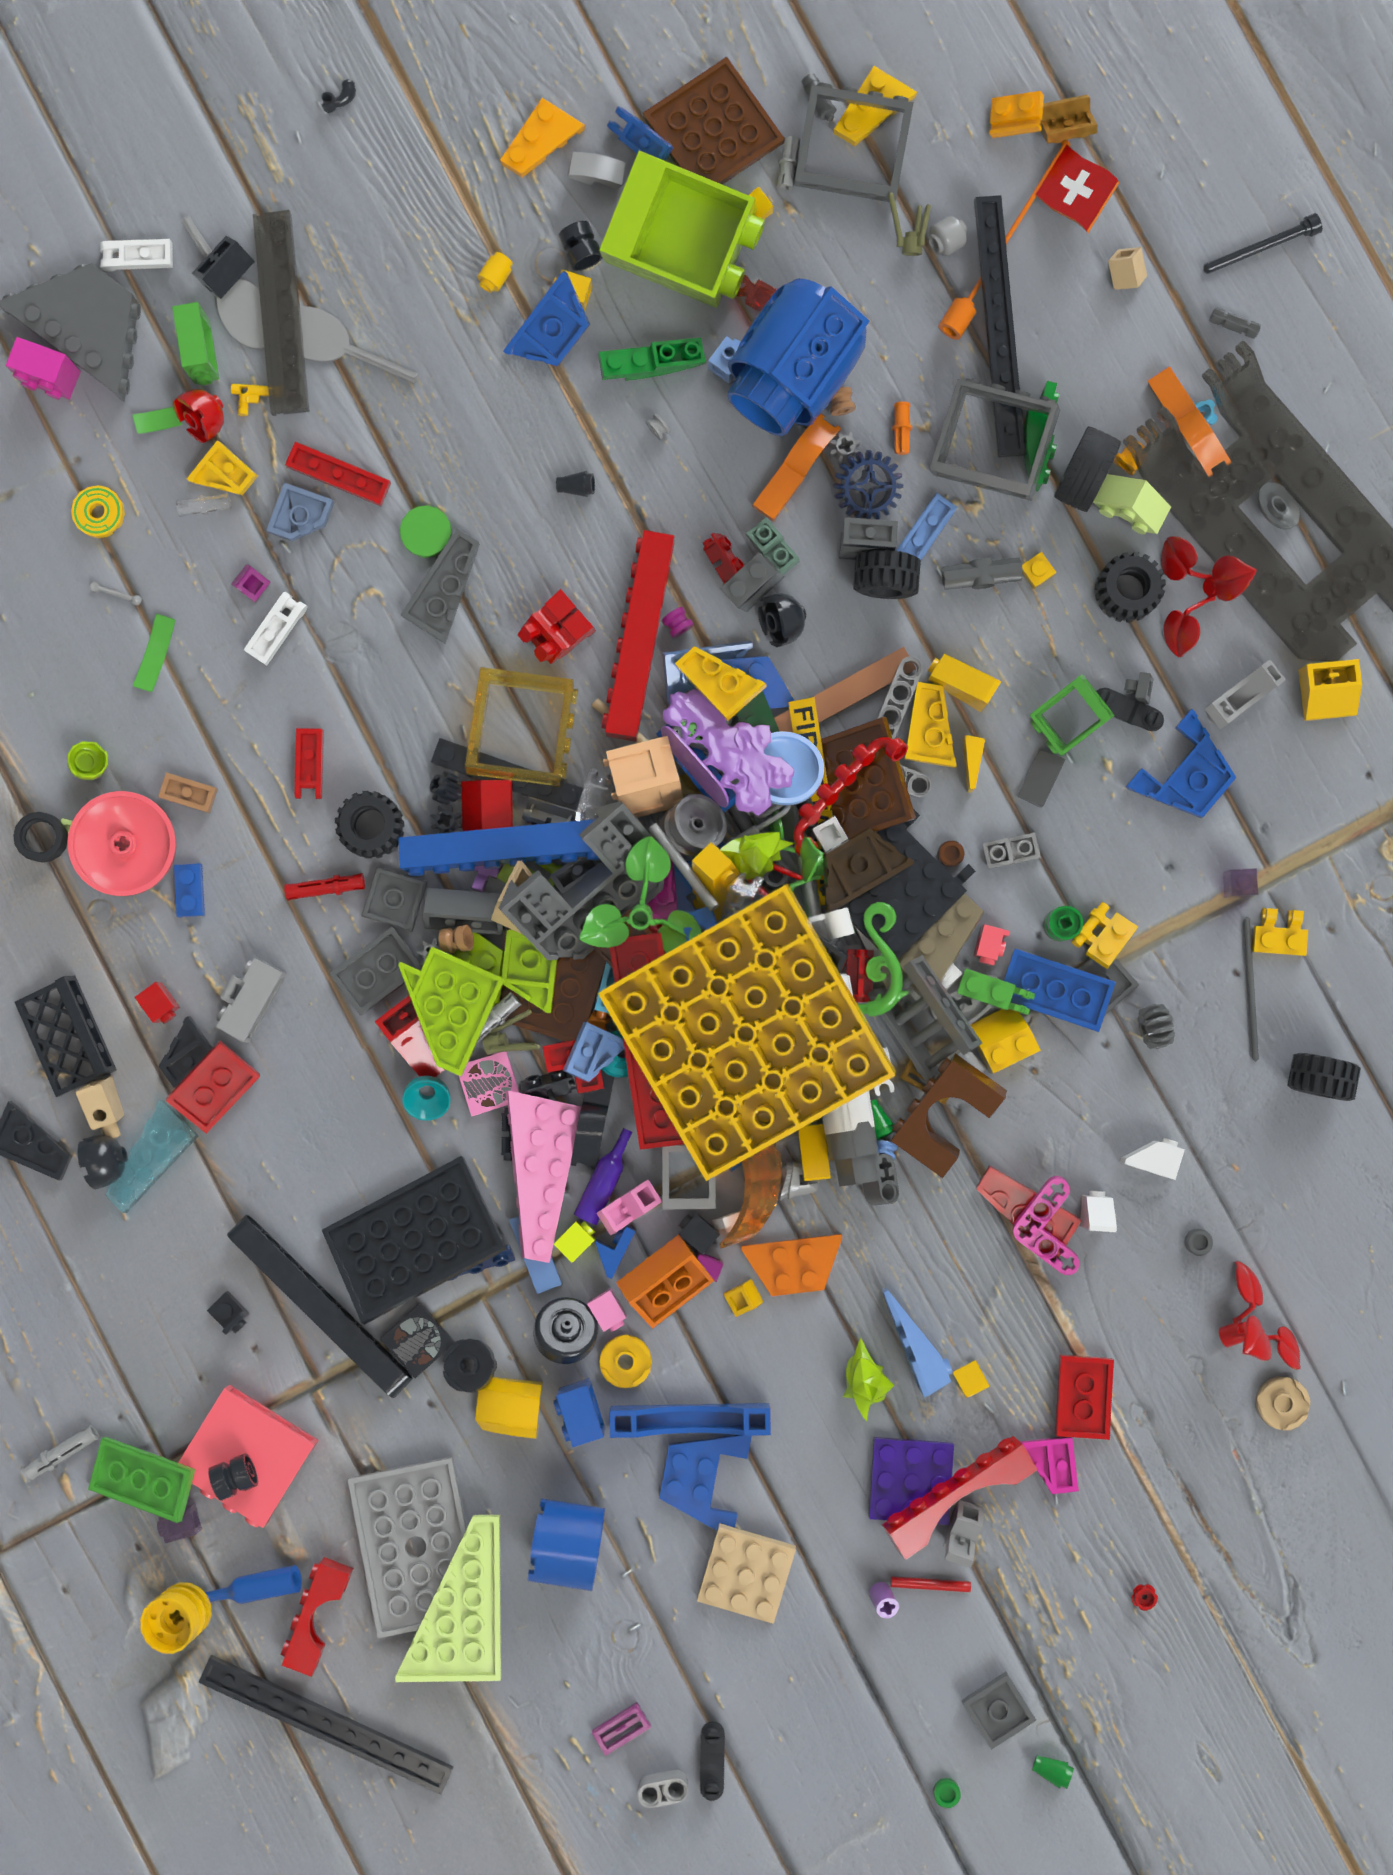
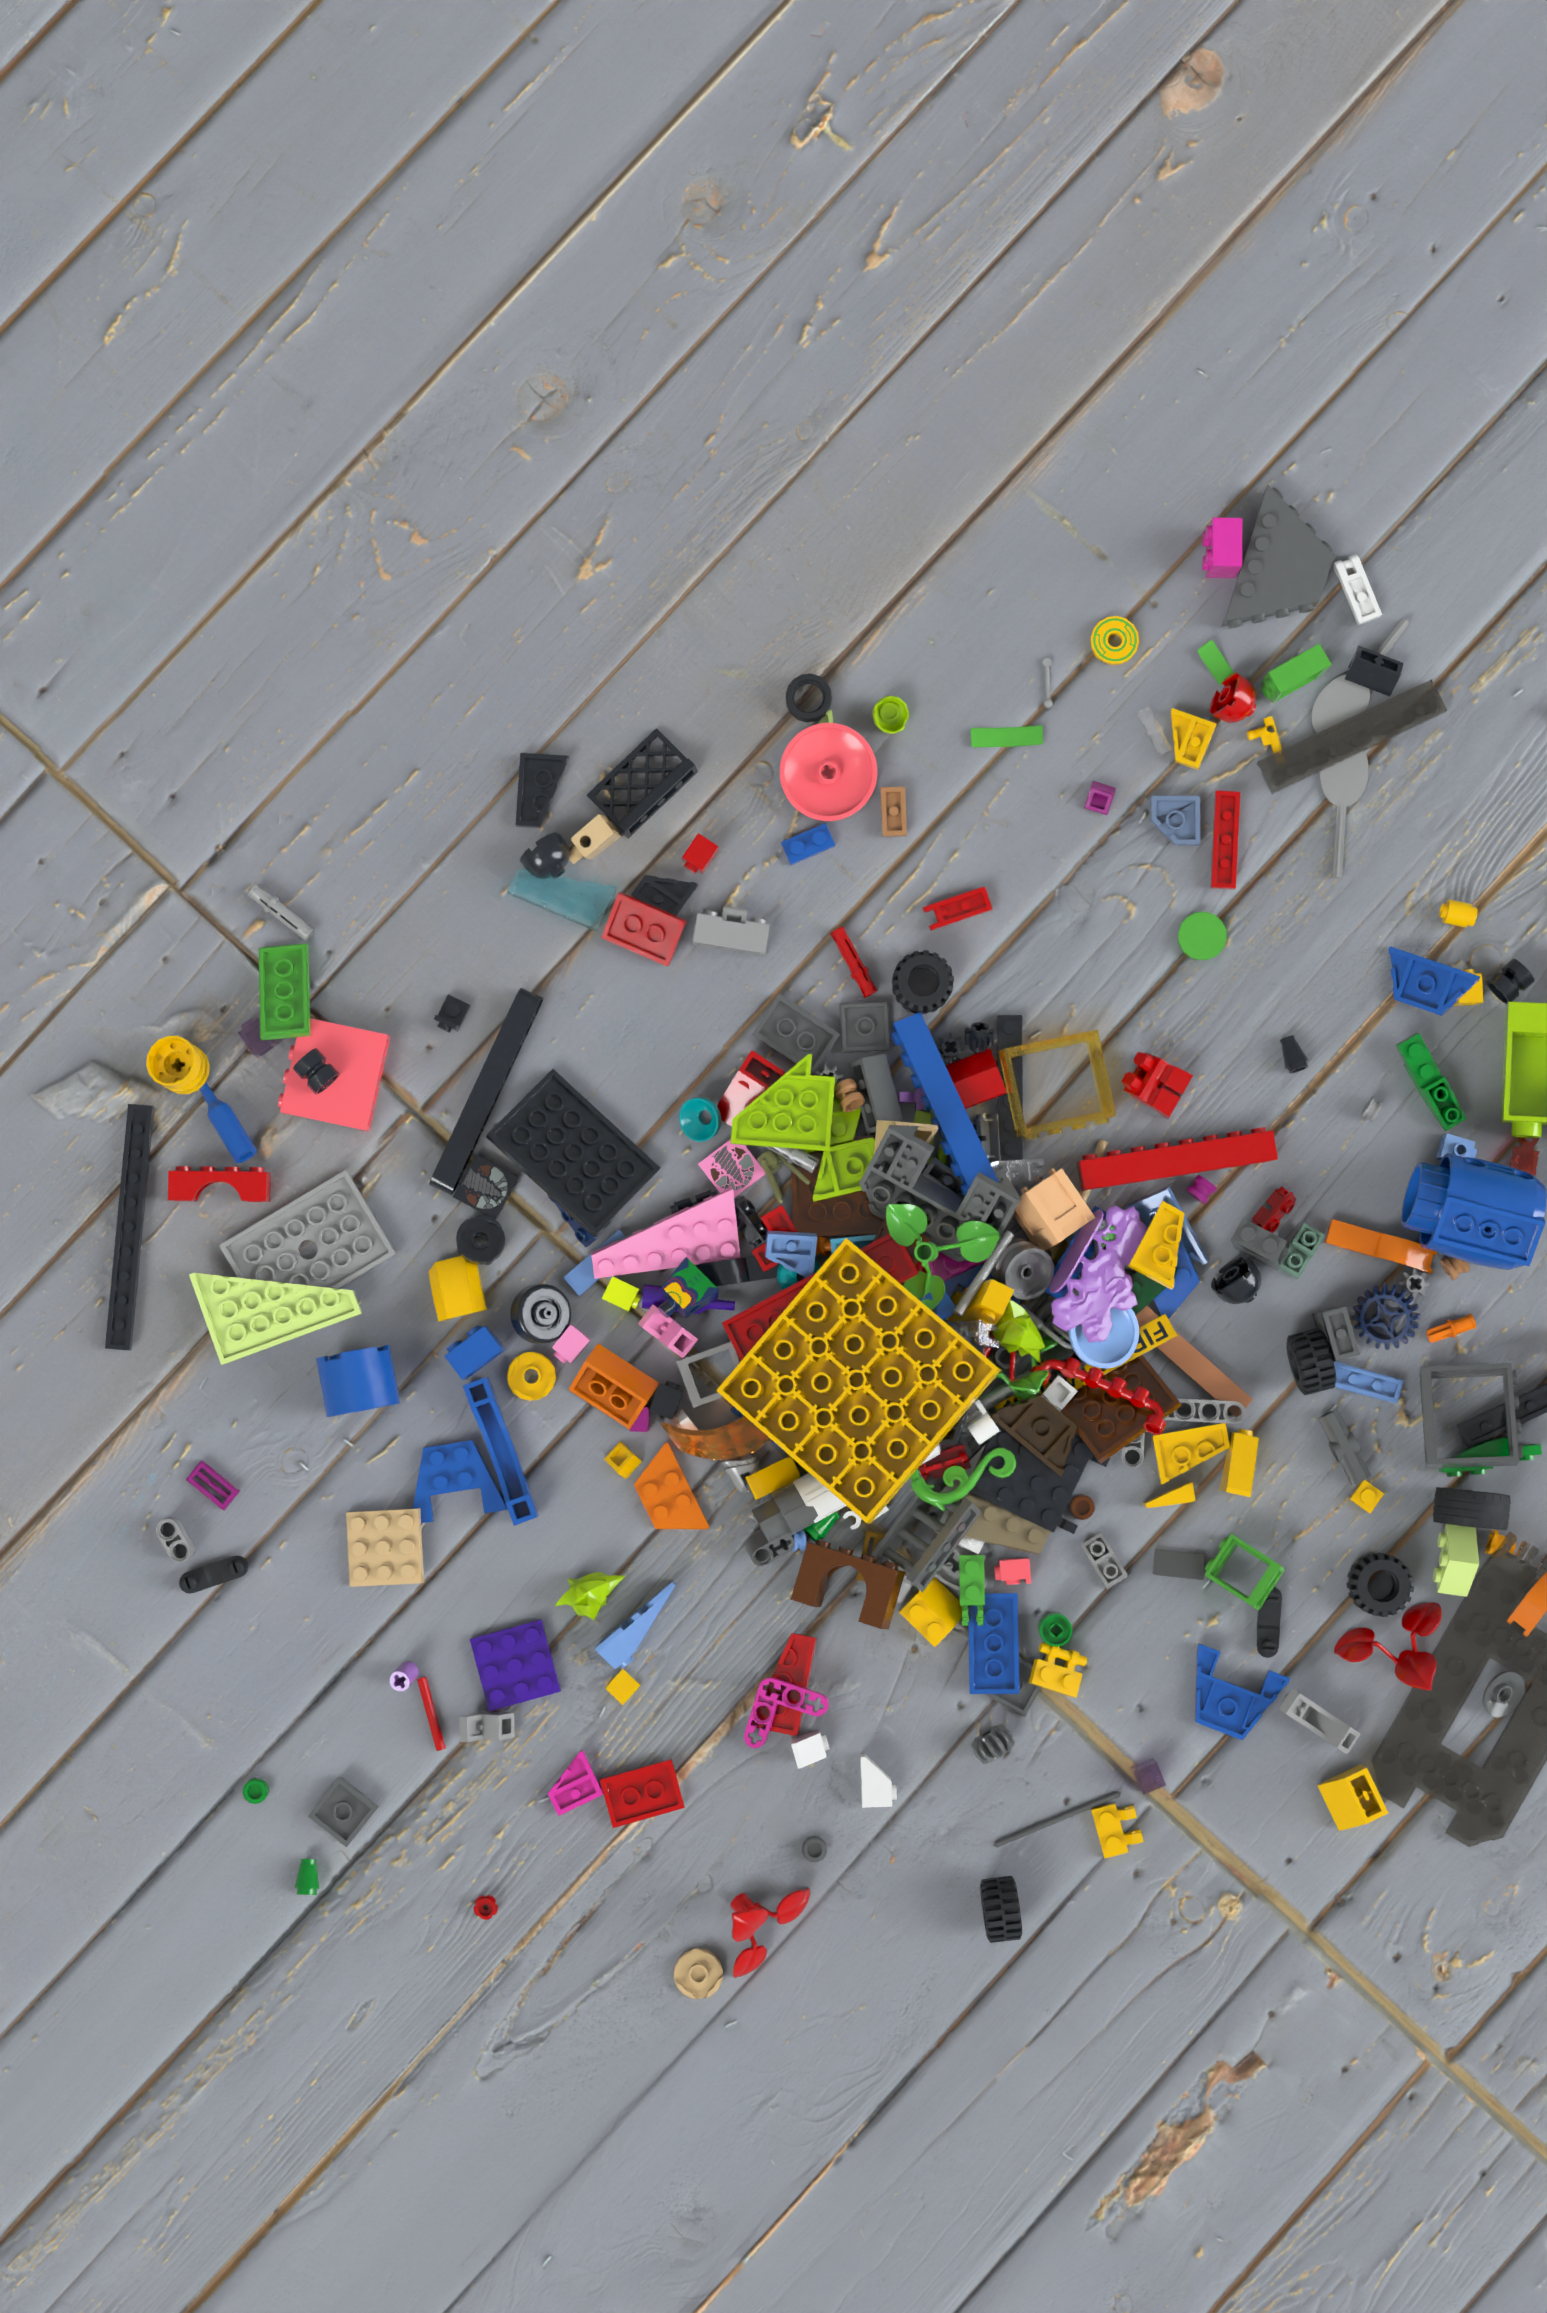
camera: 70 degrees right, 0 degrees up
white plate [244,592,307,666] -> none
dark grey wing [401,528,480,644] -> none
blue slope [595,1225,636,1279] -> none
arch [882,1436,1038,1560] -> none
dark grey tile [1124,672,1154,704] -> none
none -> torso [658,1257,719,1318]

